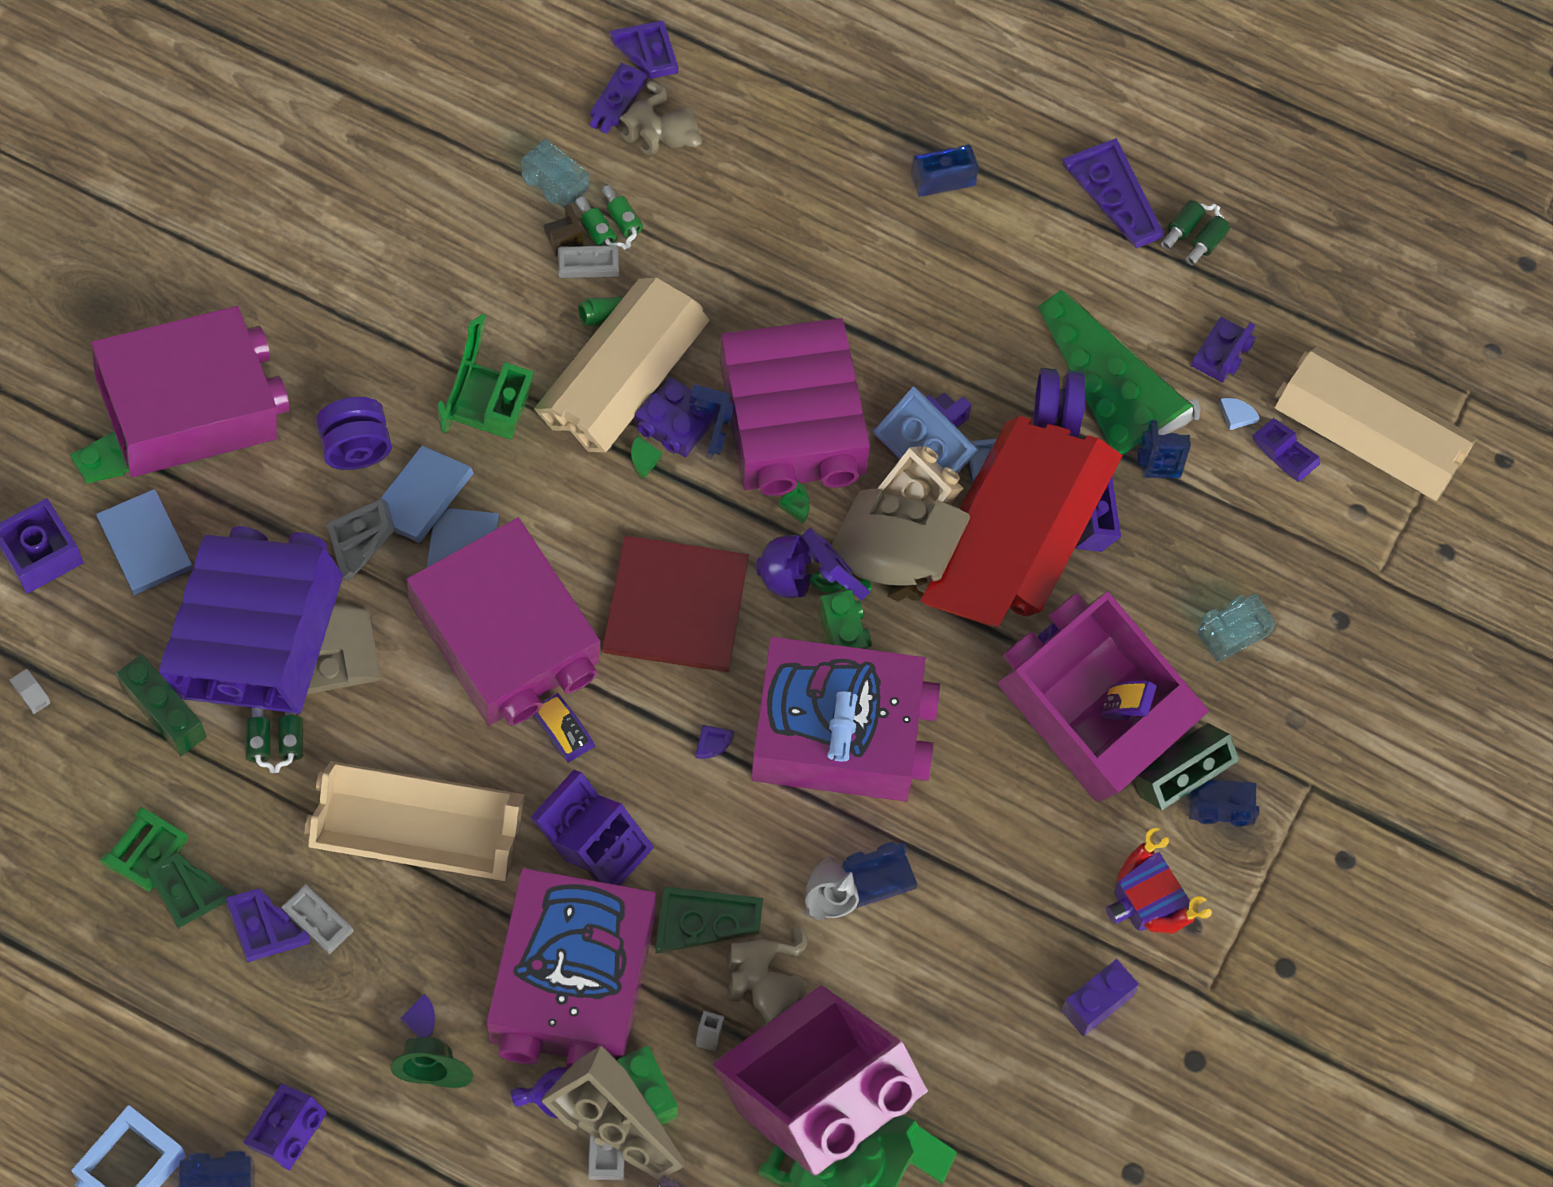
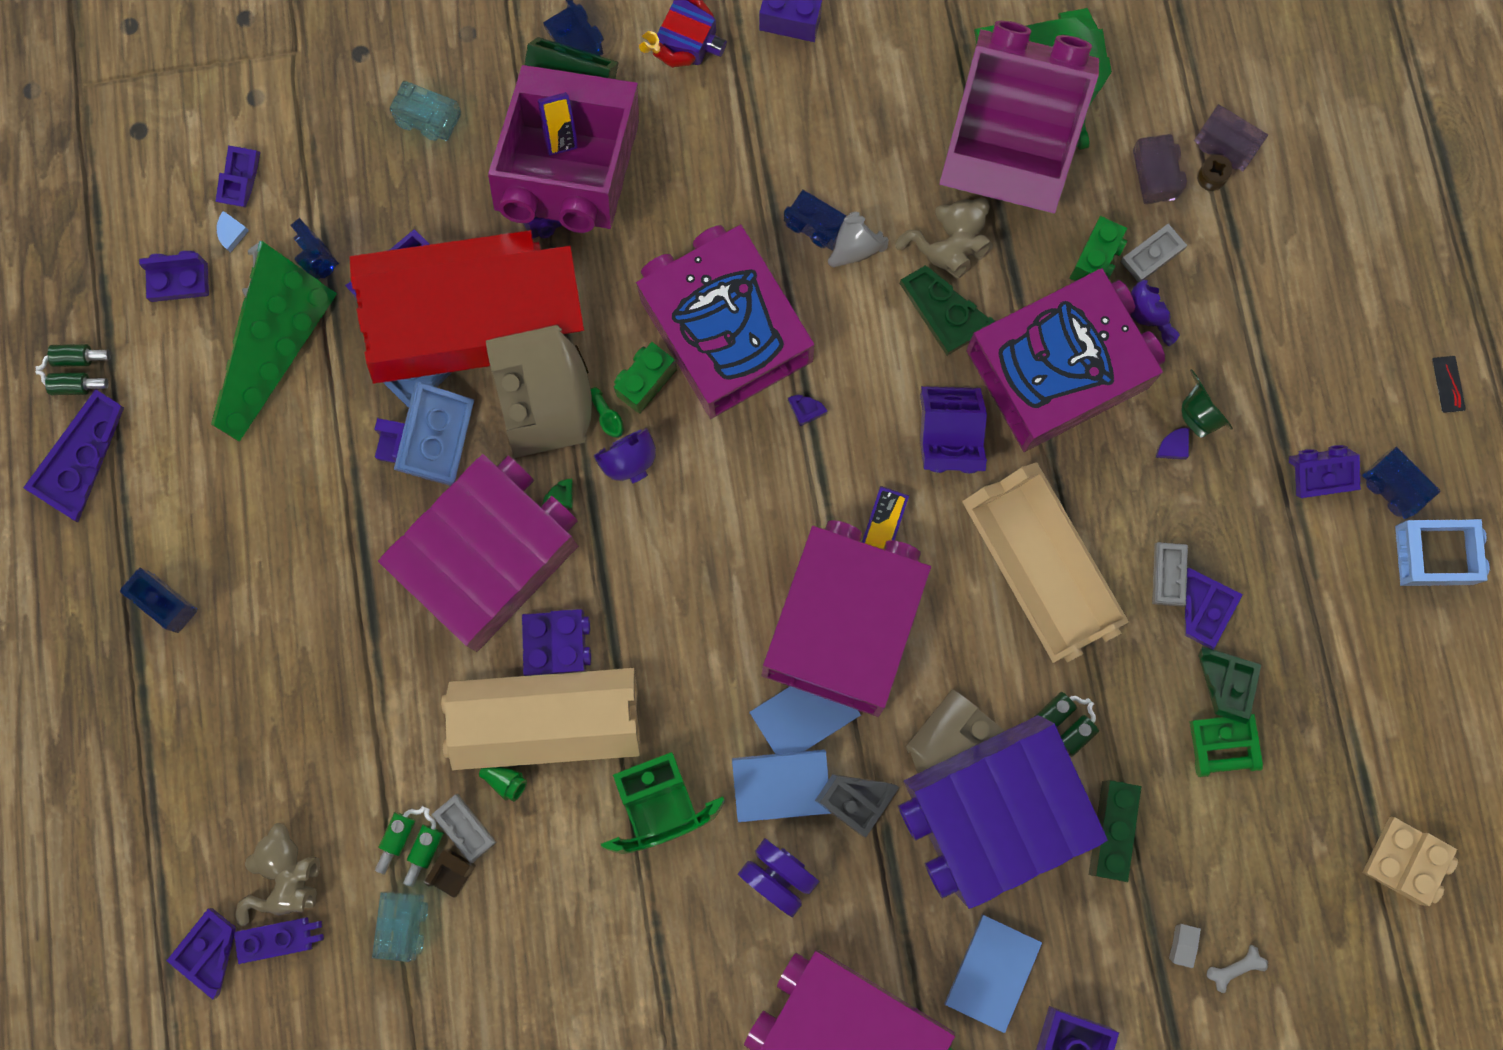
camera: 120 degrees left, 15 degrees up
dark tan wedge [541,1046,685,1180] -> none
dark red tile [602,535,749,672] -> none
green tile [631,436,662,479] -> none
clear blue bracket [688,384,734,460] -> none
light grey piece [696,1011,724,1052] -> none
dark purple wing [802,527,870,600] -> none
light blue pin [828,692,858,761] -> none
tan plate [878,446,963,505] -> none
dark purple wheel [1033,368,1086,438] -> none
tan panel [1275,347,1477,501] -> none

